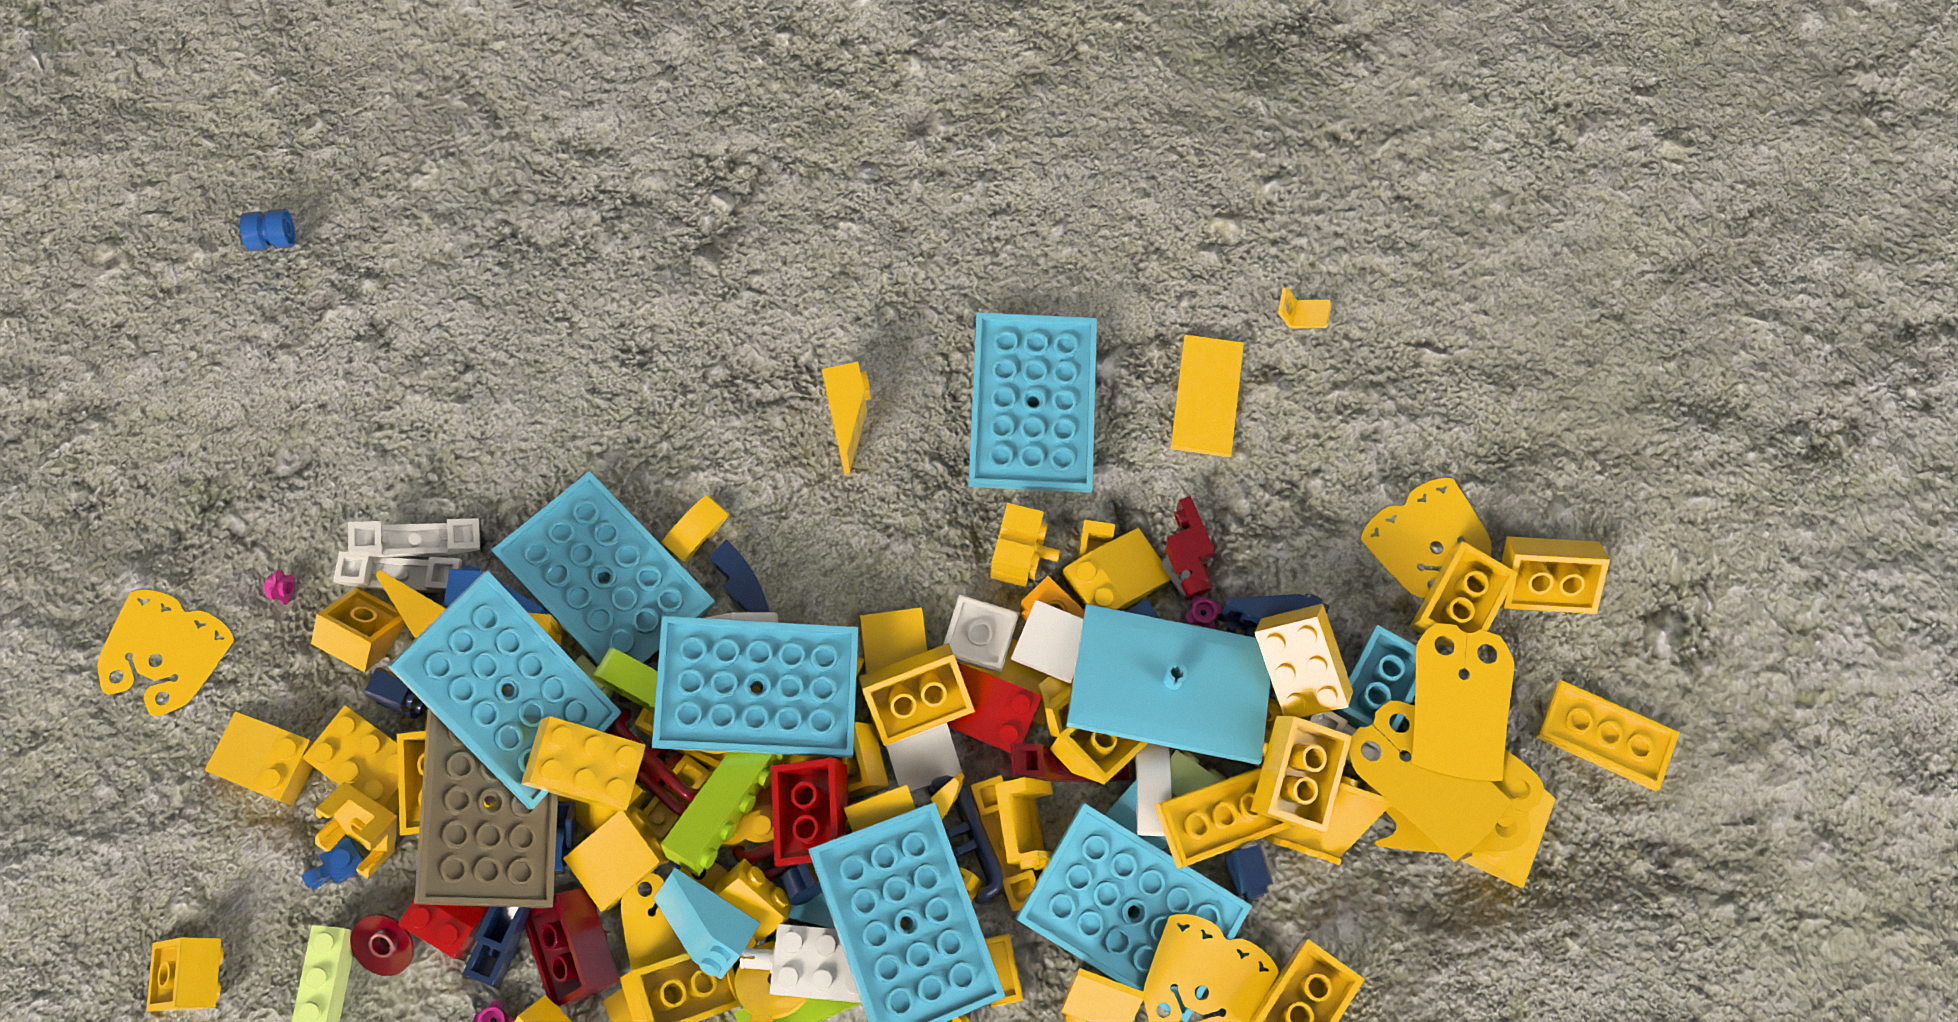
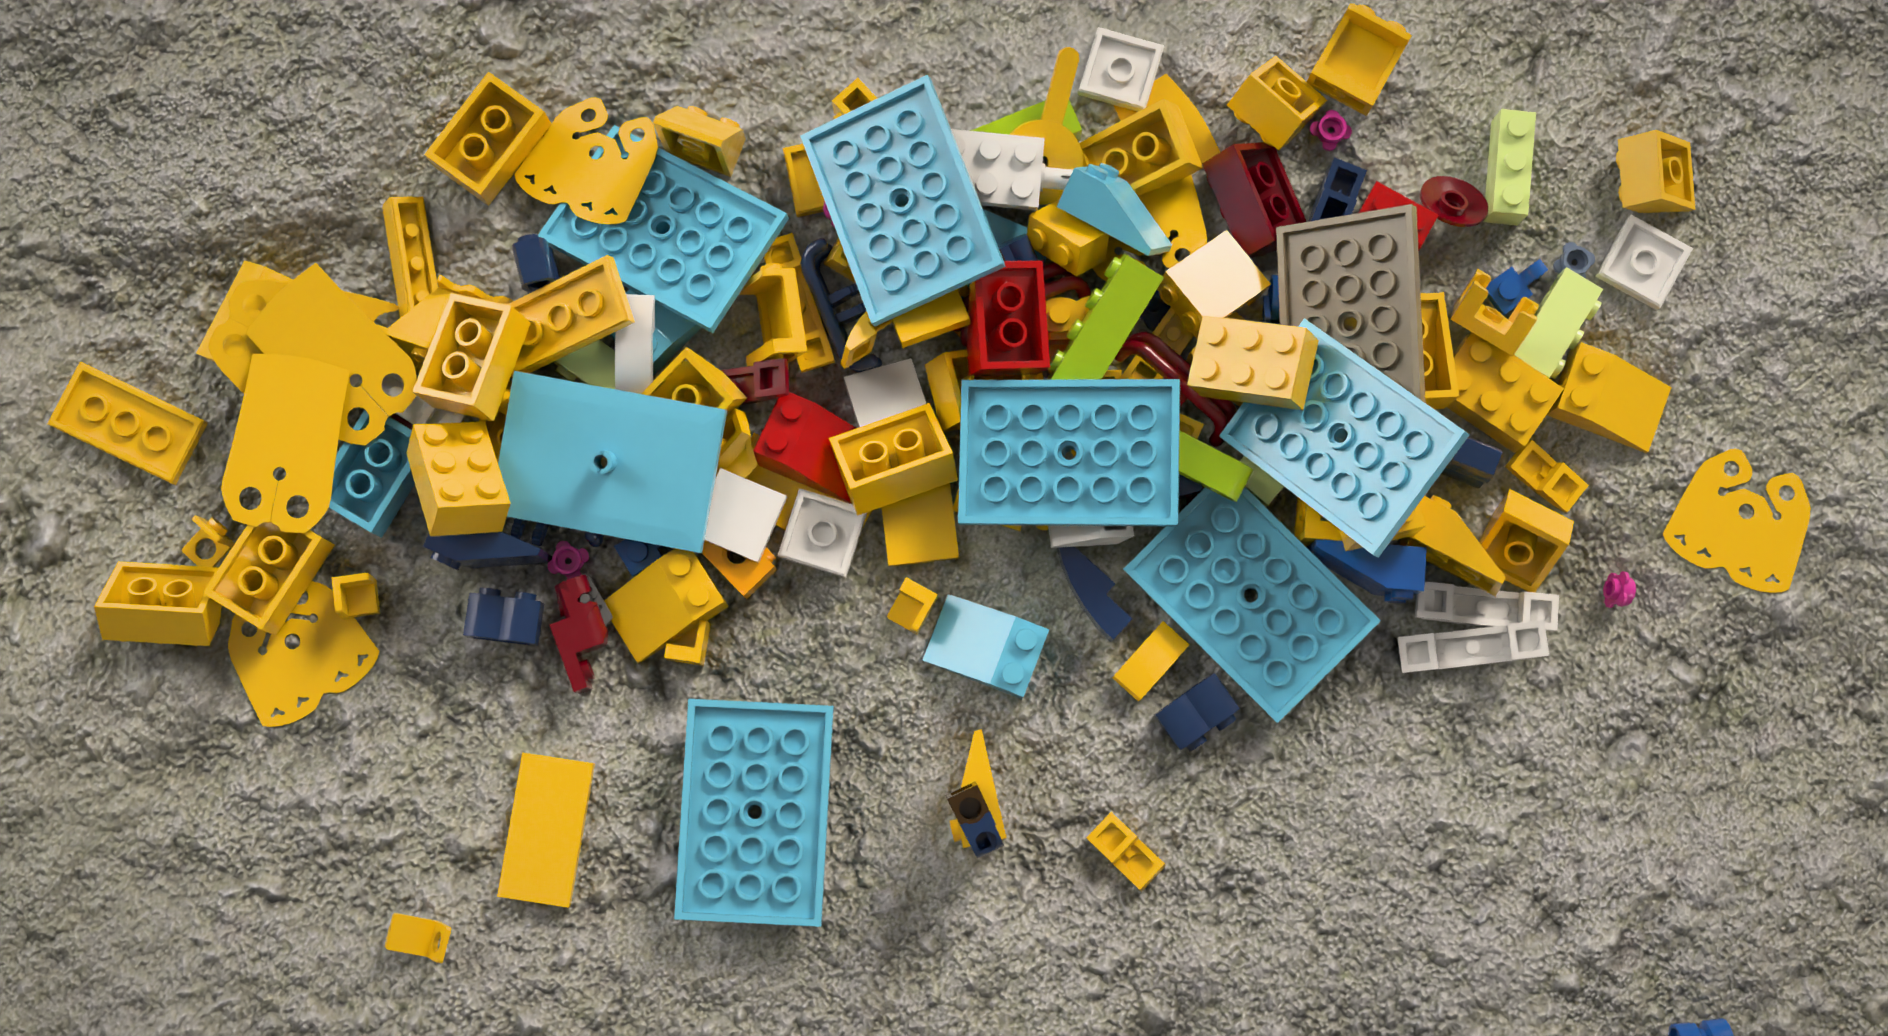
camera: 175 degrees left, 10 degrees up
yellow brick [990,503,1061,587] -> none
none -> yellow bracket [182,515,235,567]
none -> yellow panel [332,573,380,619]
none -> yellow slope [382,196,438,318]
none -> dark blue brick [463,587,545,646]
none -> yellow panel [887,577,938,635]
none -> medium azure slope [922,594,1049,699]
none -> leg [945,781,1004,859]
none -> yellow slope [1086,812,1166,892]
none -> dark blue brick [1154,673,1240,752]
none -> yellow slope [1505,440,1589,513]
none -> yellowish green brick [1514,267,1603,379]
none -> sand blue plate [1553,242,1595,279]
none -> white tile [1595,215,1693,310]

